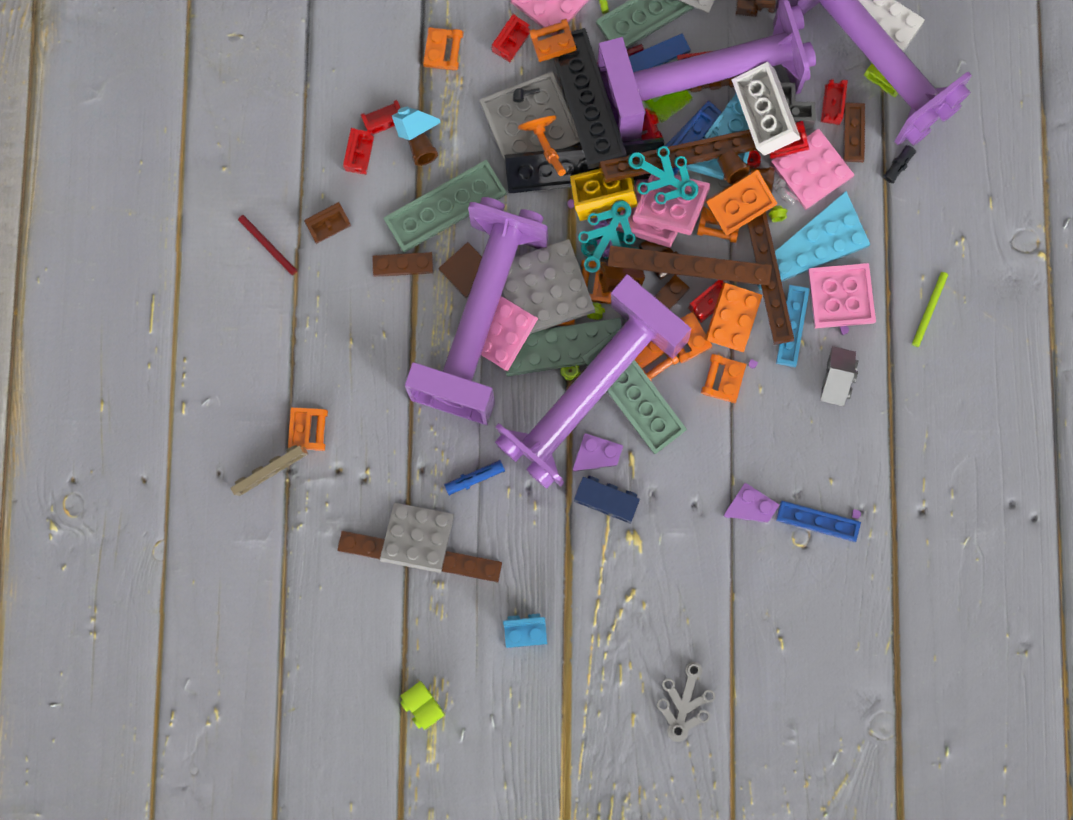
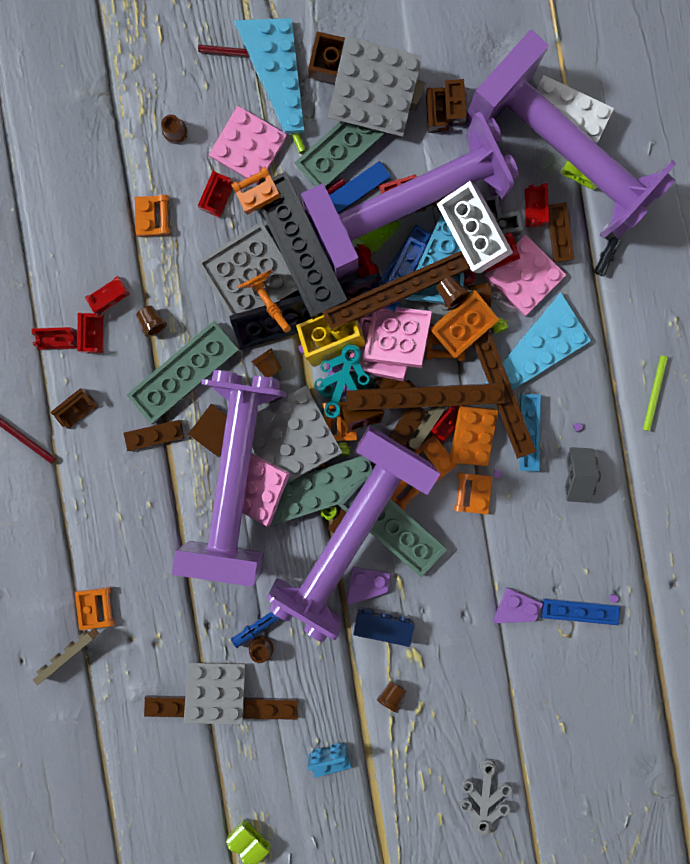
camera: 10 degrees left, 10 degrees up
medium azure slope [392,107,441,140] -> none
black hand [513,88,540,102] -> none
teal plant [628,146,699,204] -> none
bright pink plate [808,263,876,329] -> none
none -> red hinge [31,327,77,350]
none -> reddish brown piece [249,636,274,663]
none -> reddish brown piece [251,348,282,378]
none -> reddish brown piece [376,681,407,713]
none -> dark tan plate [408,406,447,449]

